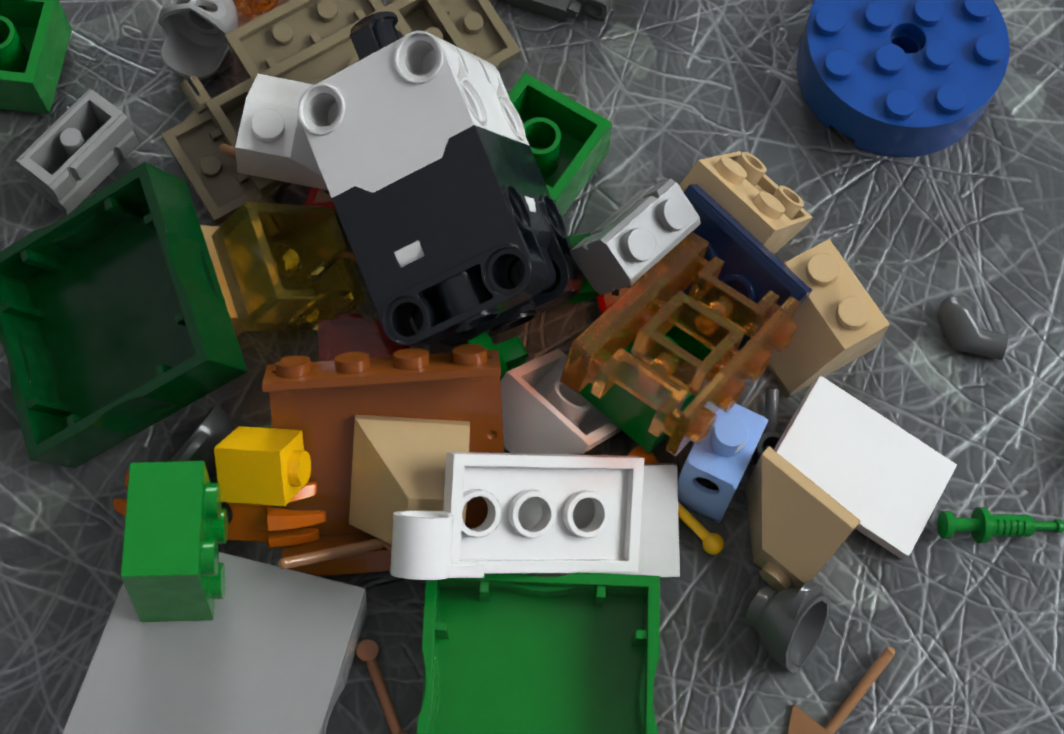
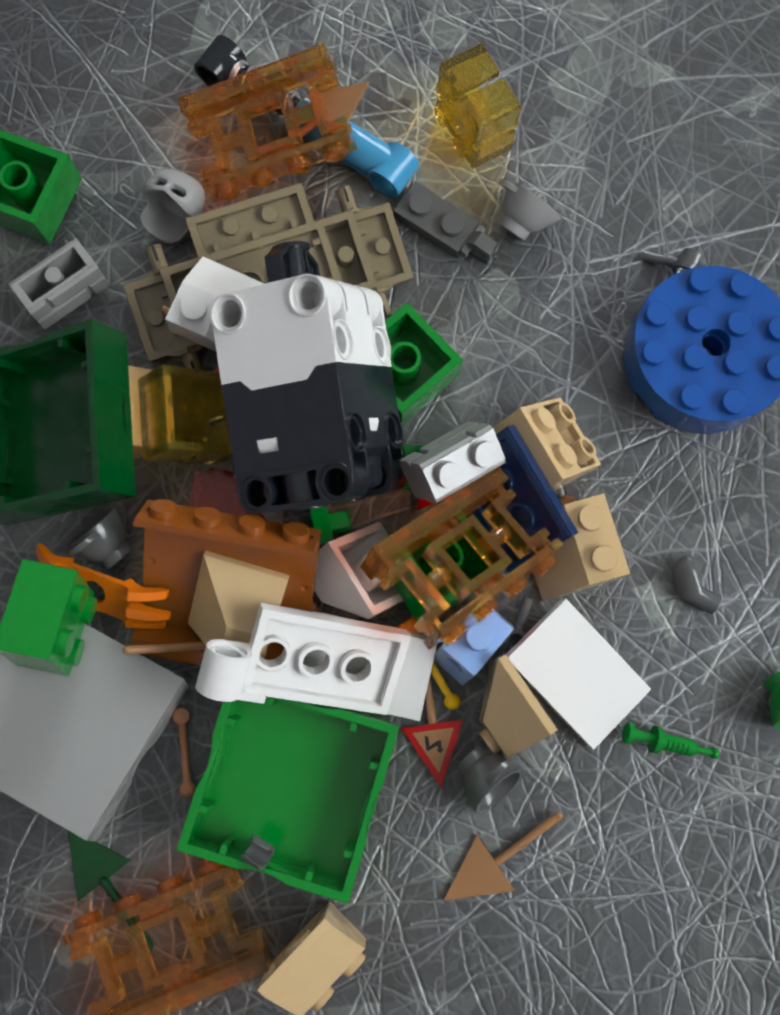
camera: 15 degrees right, 10 degrees up
yellow brick [214,426,311,506] -> none
none -> piece [401,678,463,788]

